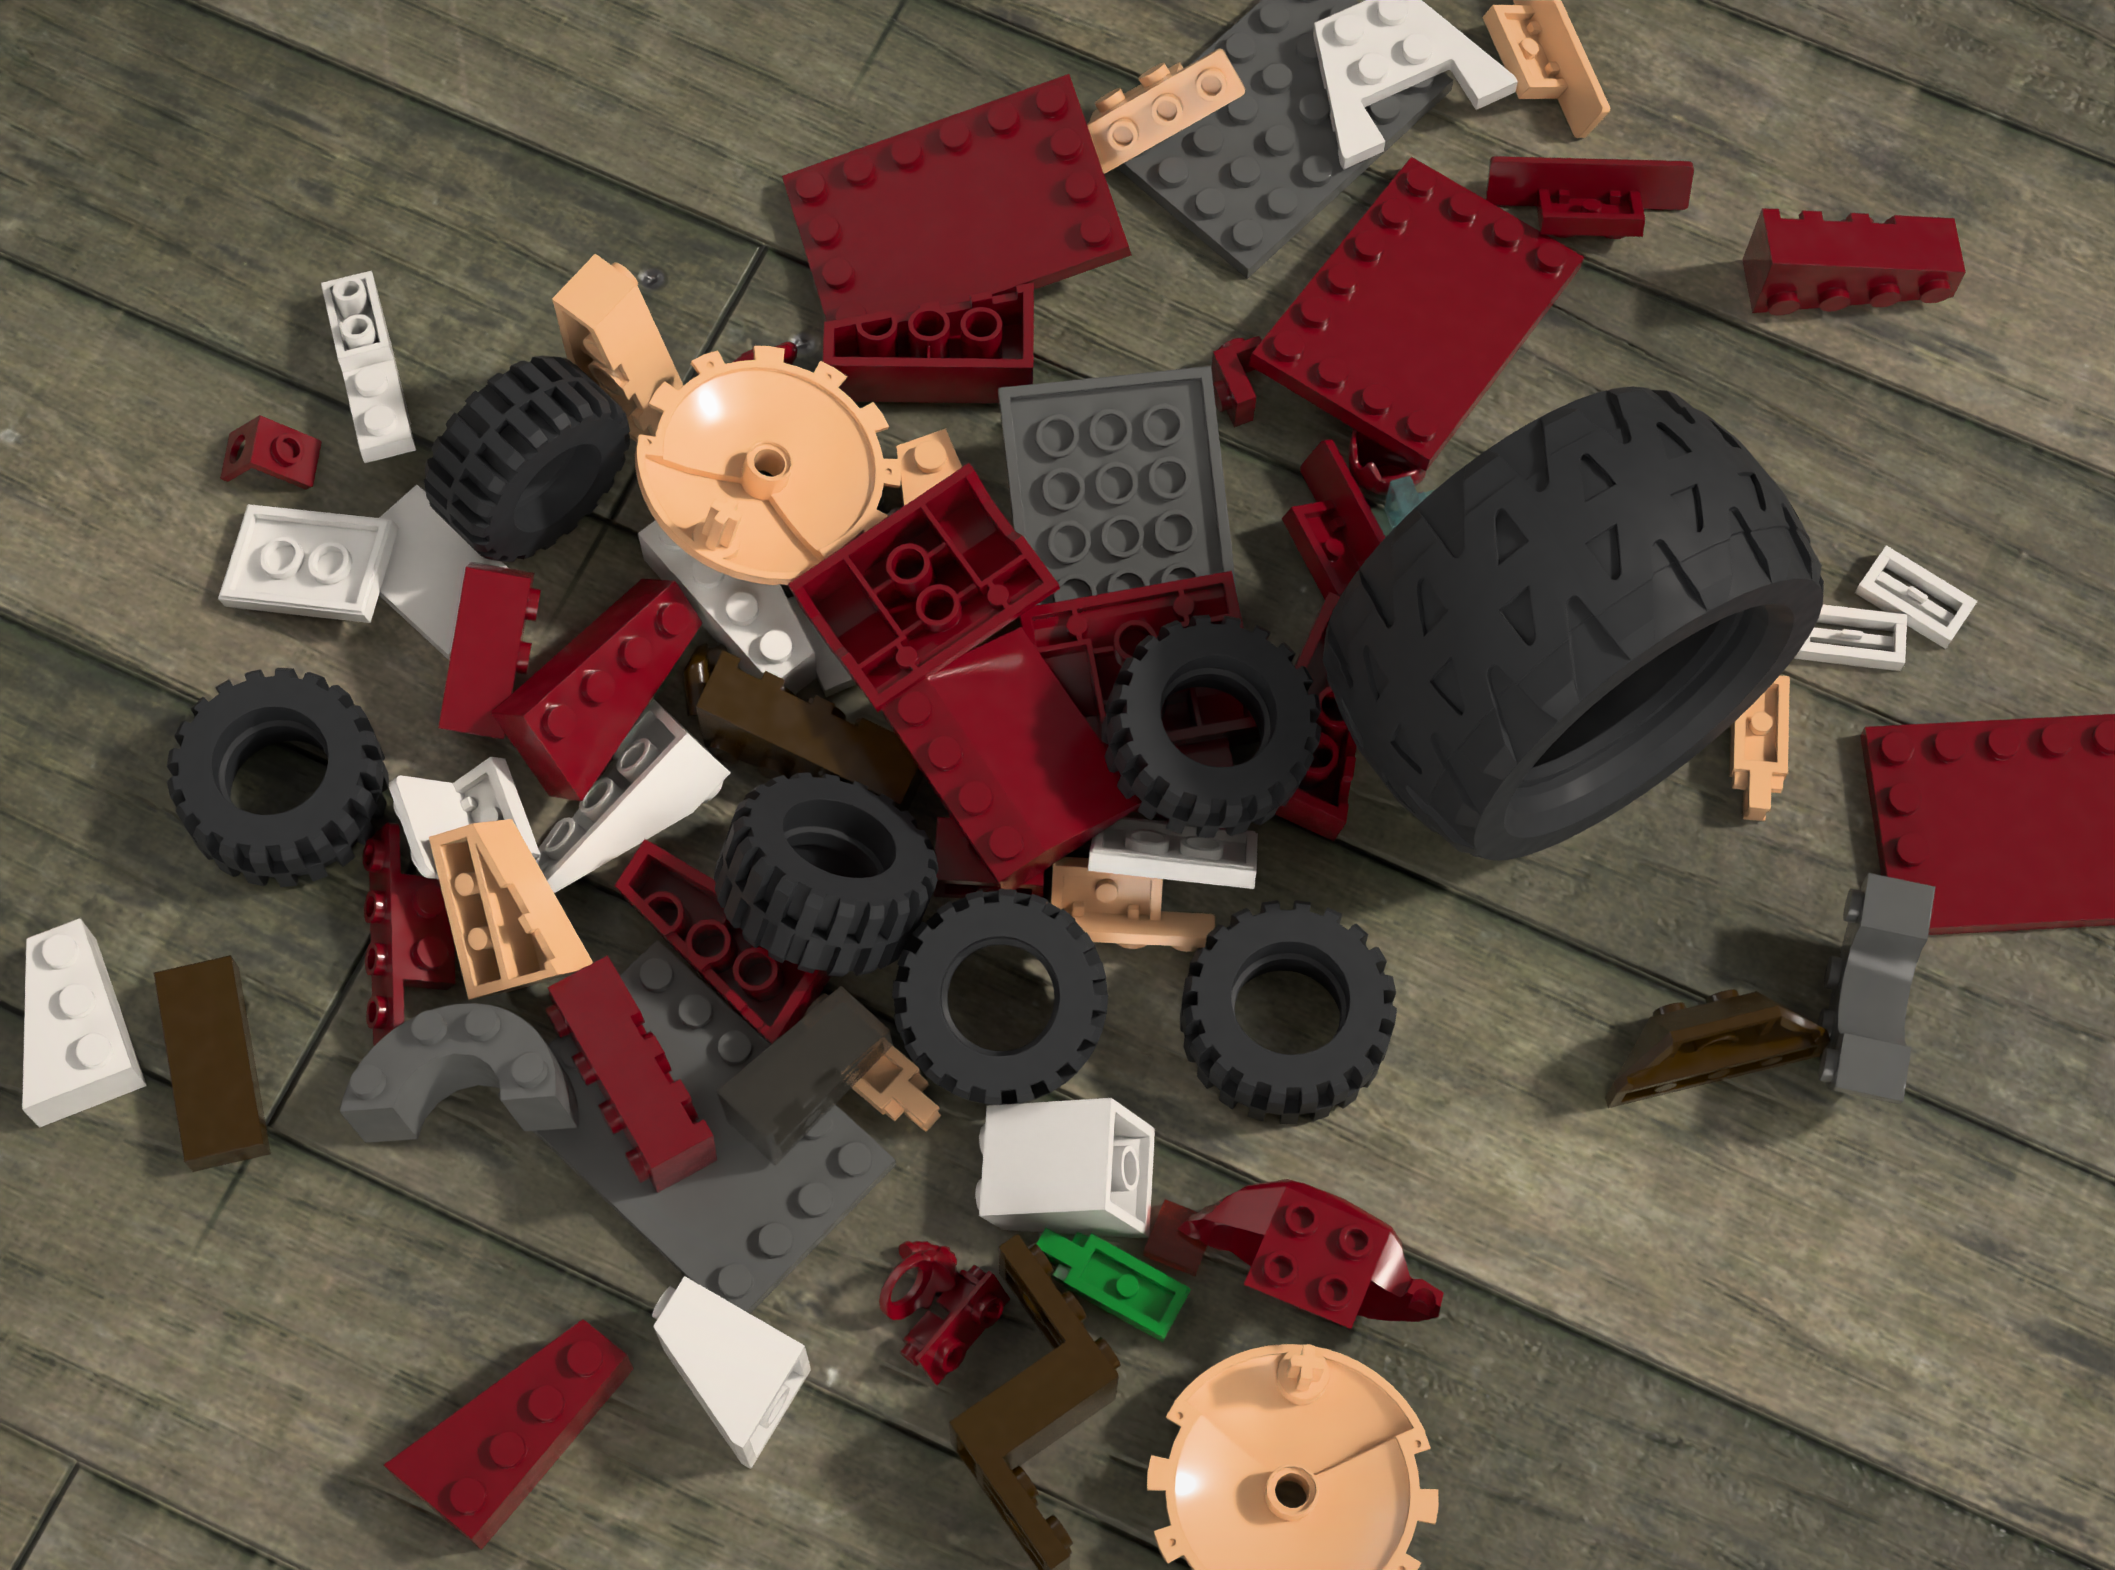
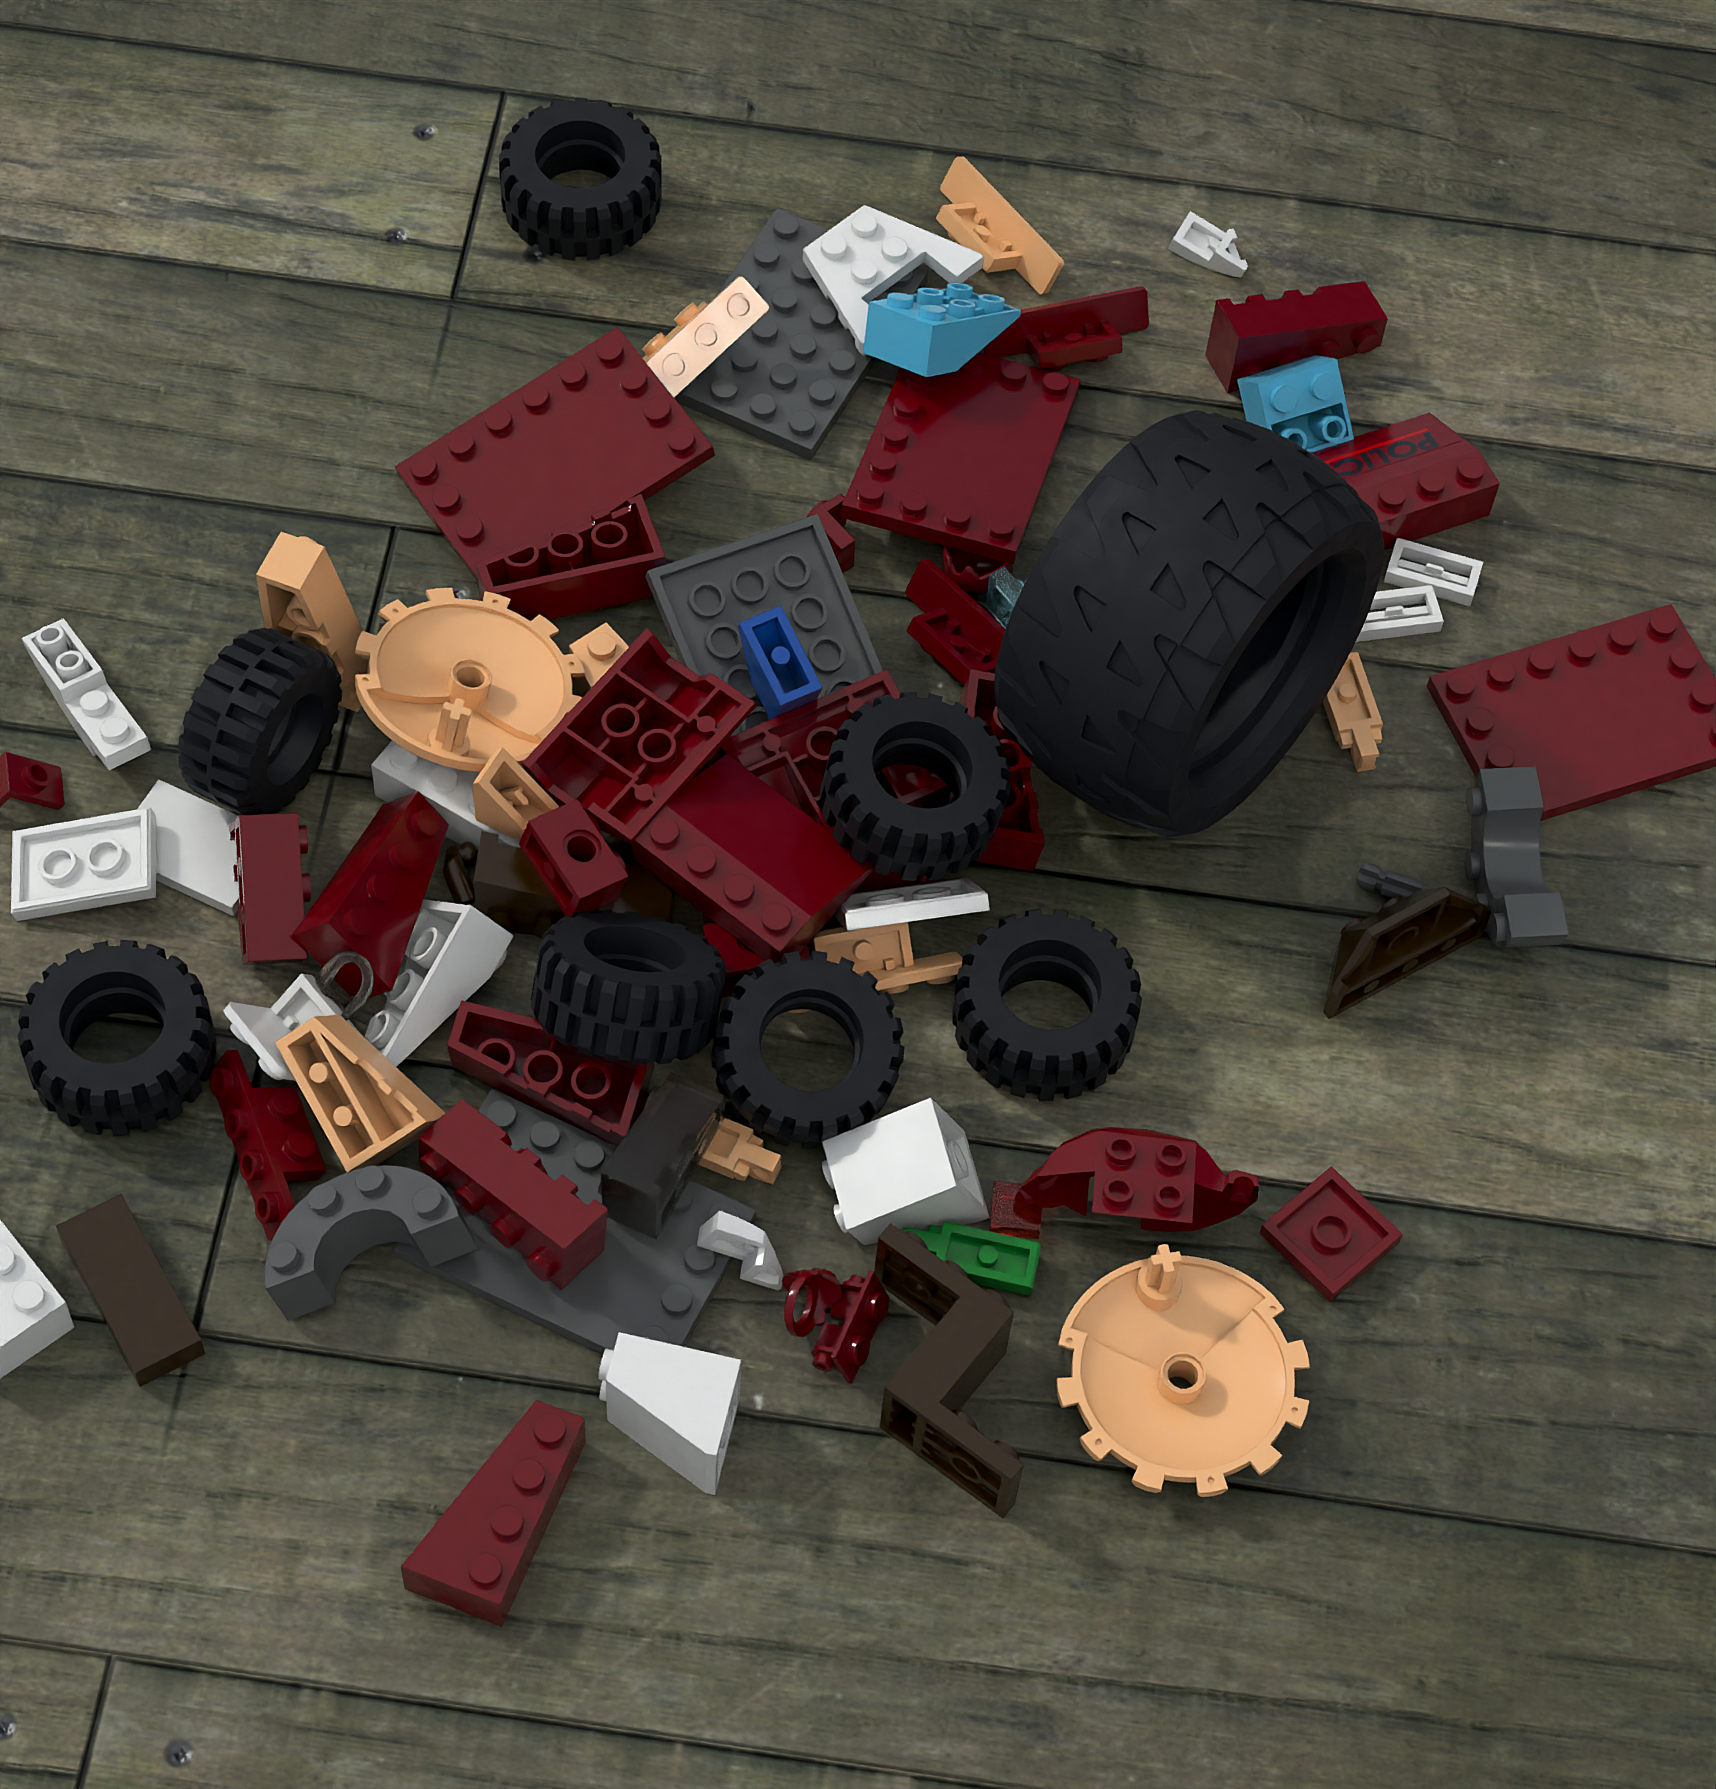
camera: 20 degrees left, 10 degrees down
none -> clear smoke piece [315,951,375,1025]
none -> light nougat slope [473,747,559,841]
none -> dark red brick [519,799,629,918]
none -> white slope [697,1210,784,1291]
none -> blue slope [738,606,823,719]
none -> medium azure slope [863,283,1021,377]
none -> white slope [1167,211,1248,278]
none -> medium azure slope [1237,355,1354,453]
none -> dark red plate [1259,1166,1403,1302]
none -> dark red piece [1311,413,1500,550]
none -> dark grey axle [1356,863,1439,899]

